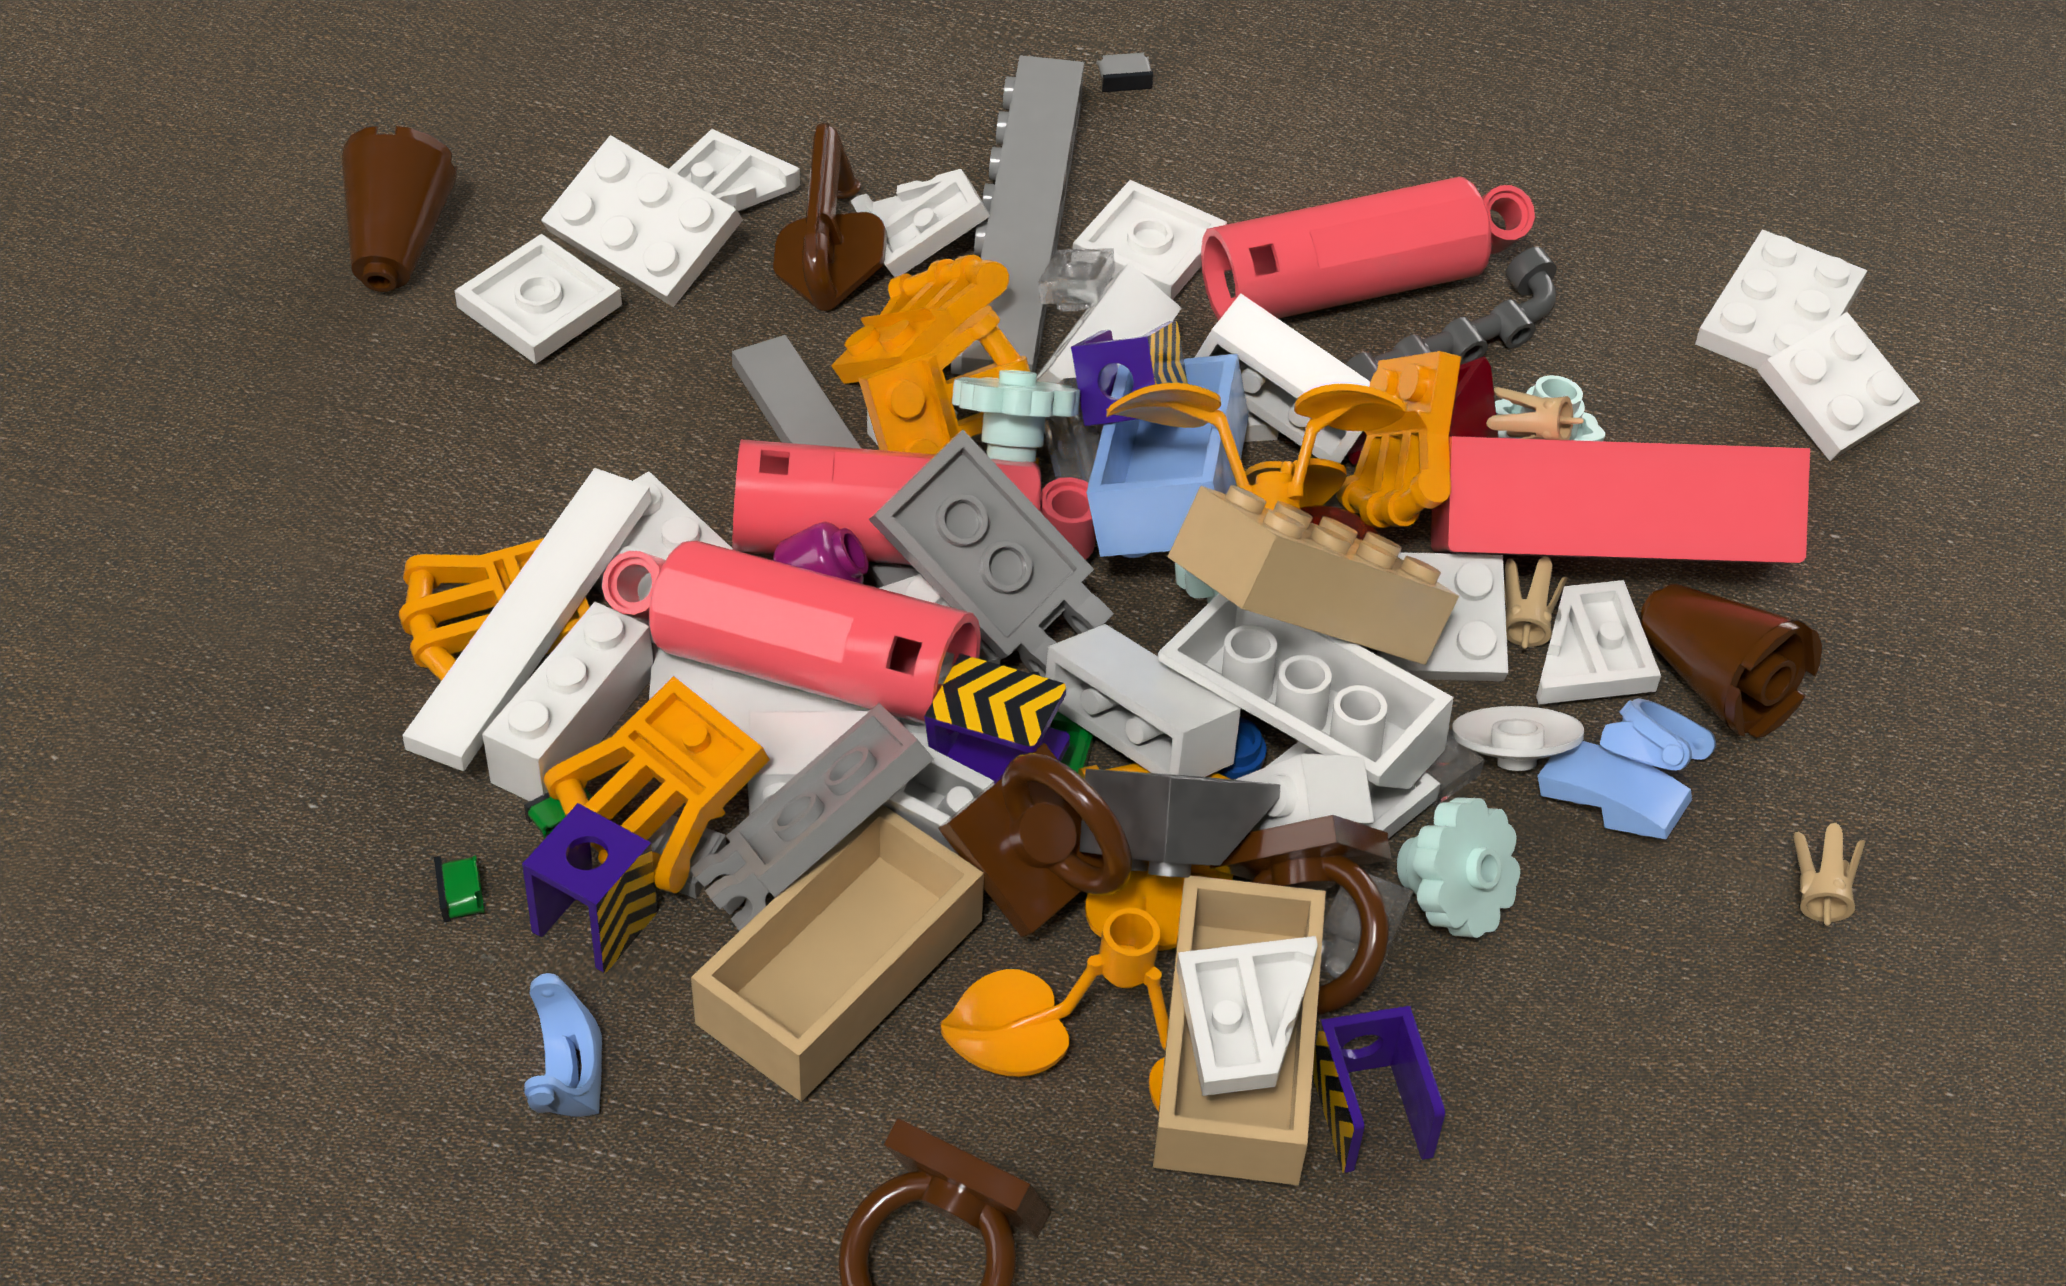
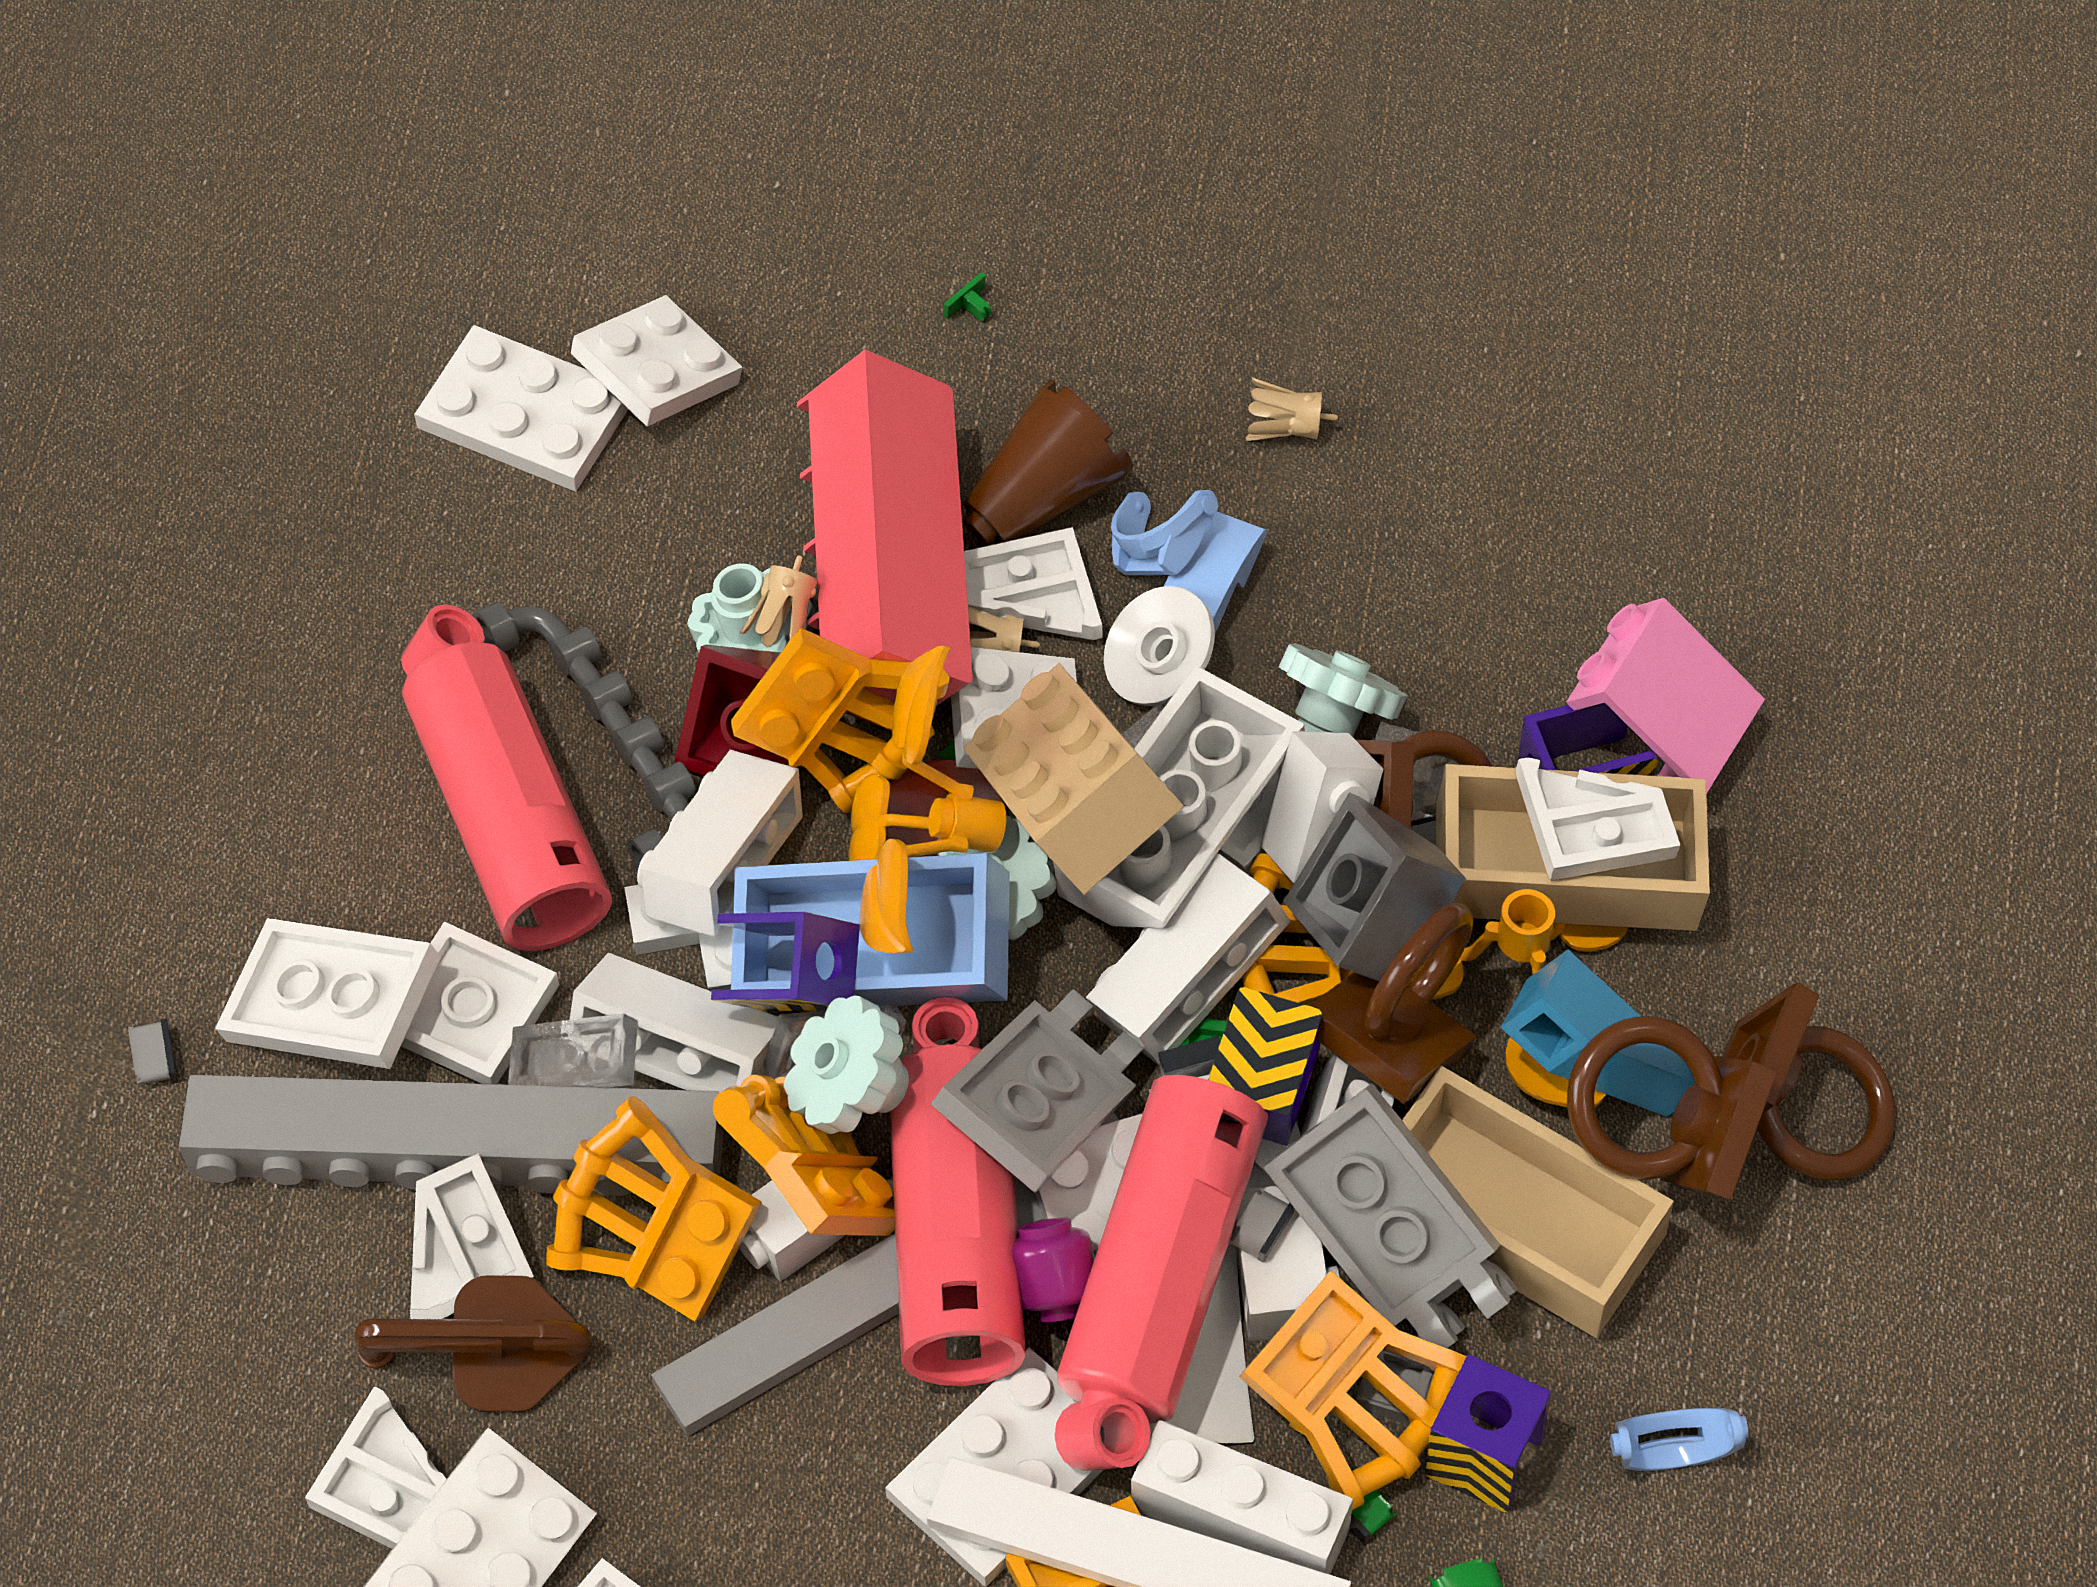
camera: 90 degrees left, 10 degrees up
none -> white plate [215,918,441,1069]
none -> green piece [943,272,992,322]
none -> light grey piece [1229,1187,1295,1263]
none -> dark azure slope [1500,949,1695,1117]
none -> bright pink panel [1566,598,1765,794]
none -> reddish brown tile [1567,1016,1777,1200]

